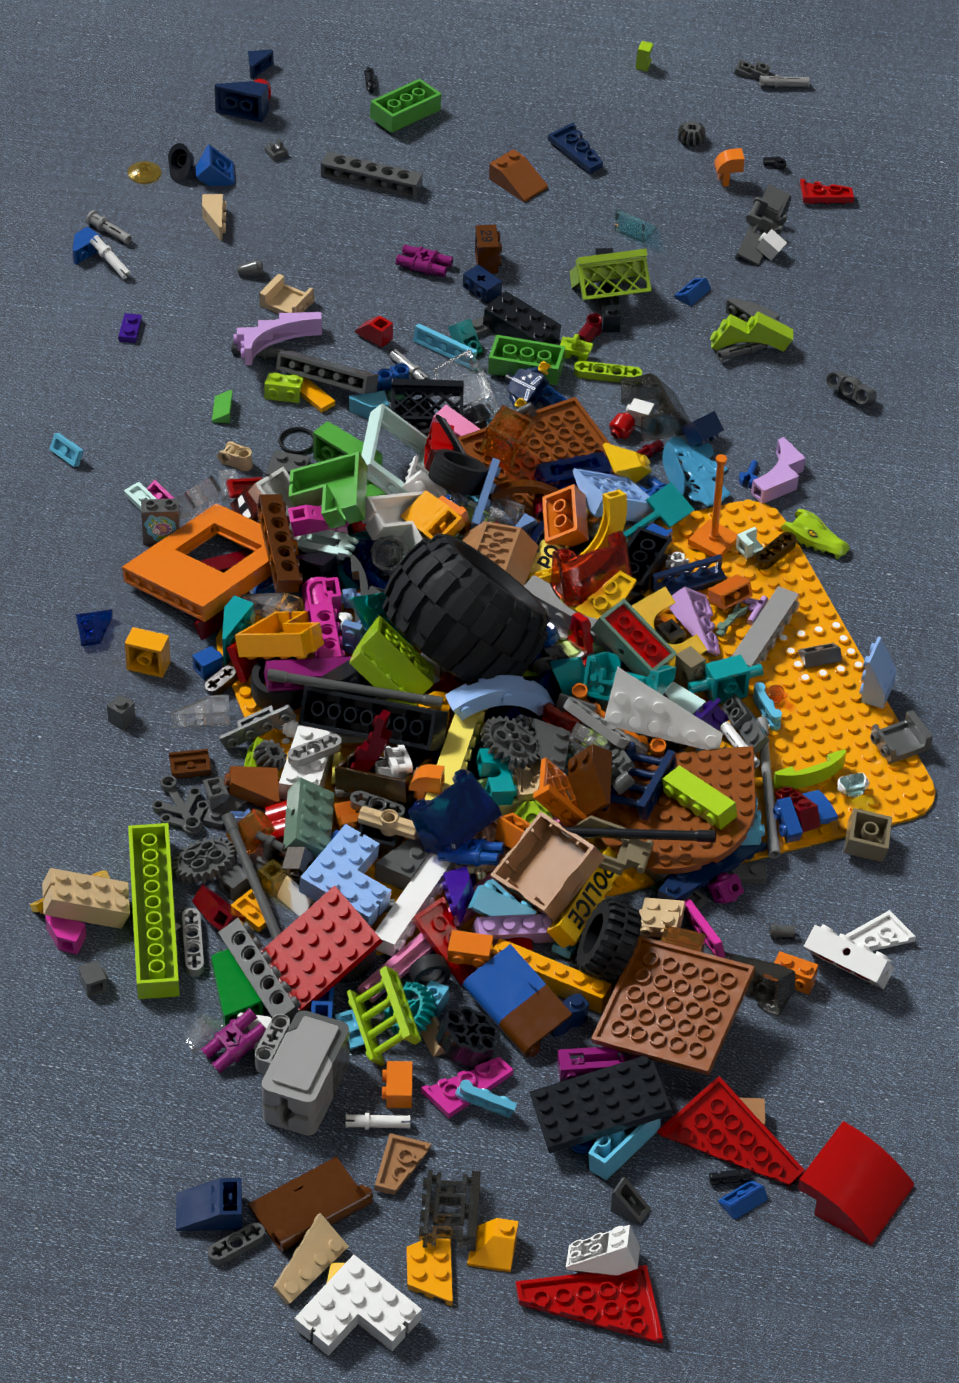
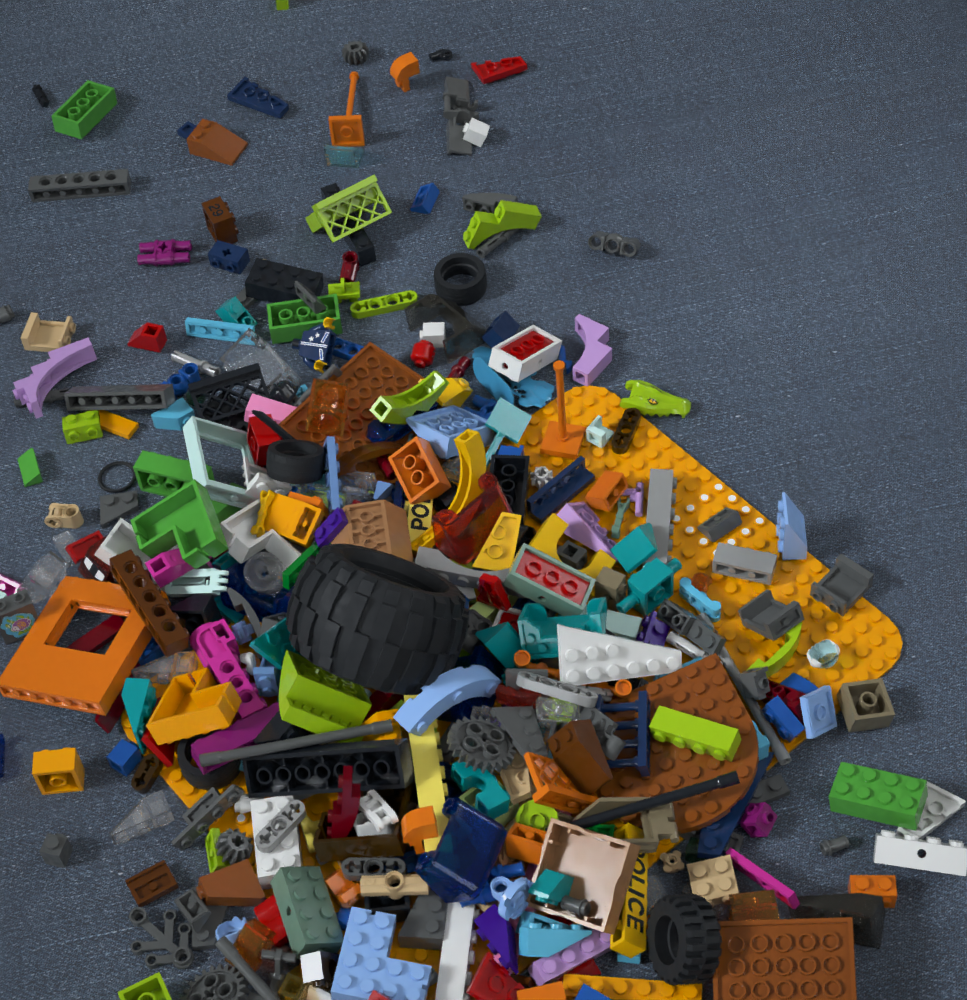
camera: 15 degrees left, 5 degrees up
none -> dark blue plate [177,121,196,139]
none -> yellow piece [251,490,275,538]
none -> dark grey slope [294,281,327,314]
none -> dark purple plate [313,507,348,548]
none -> orange tile [328,71,365,147]
none -> lime arch [370,370,449,425]
none -> black tyre [434,253,487,307]
none -> white brick [488,325,562,382]
none -> light blue tile [490,876,533,921]
none -> teal slope [528,869,574,906]
none -> dark grey pin [561,895,591,917]
none -> teal slope [610,523,658,574]
none -> tan plate [660,850,684,873]
none -> light grey brick [712,542,777,585]
none -> dark grey panel [738,589,804,641]
none -> dark grey brick [739,666,770,700]
none -> light blue tile [800,685,837,739]
none -> bright green brick [829,762,928,831]

